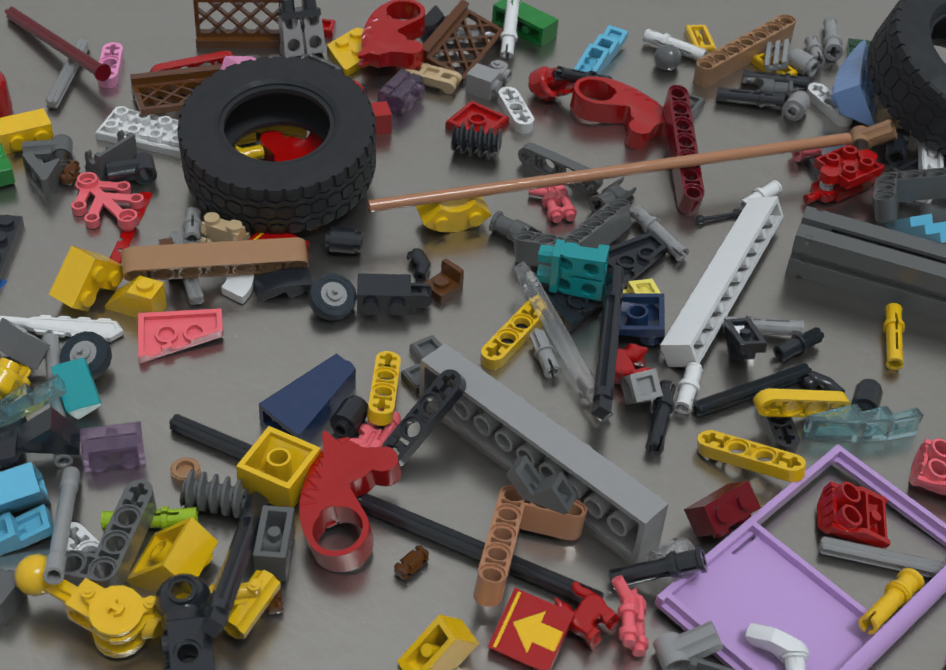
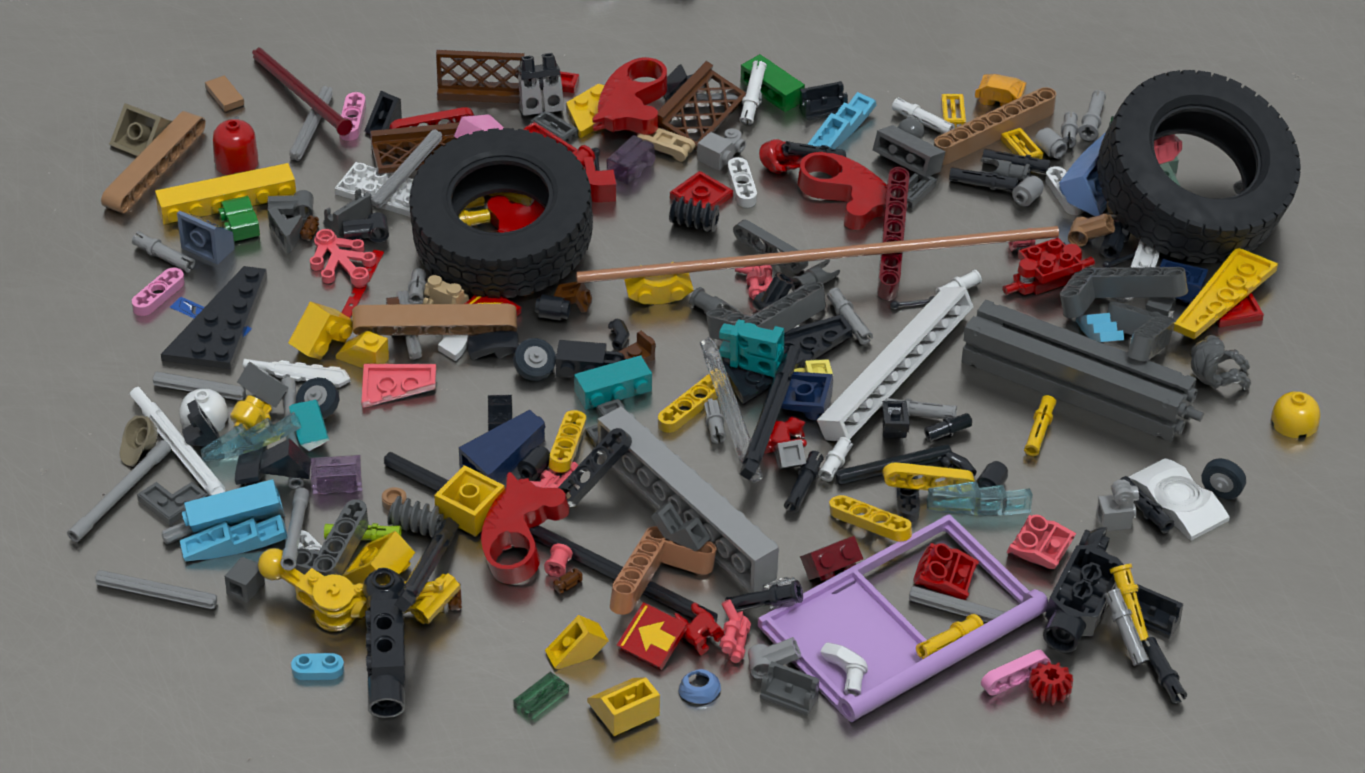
camera: 10 degrees right, 0 degrees up
dark grey brick [253,505,295,582] -> none
light grey tile [765,39,790,72] -> none
none -> black slope [364,91,402,134]
none -> light grey axle [371,129,442,208]
none -> black slope [488,395,512,431]
none -> coral bush [544,543,573,577]
none -> reddish brown bracket [554,282,592,313]
none -> teal brick [574,355,652,410]
none -> black piece [753,272,794,312]
none -> black hinge [799,81,848,121]
none -> dark grey brick [873,125,946,177]
none -> light orange slope [975,74,1027,106]

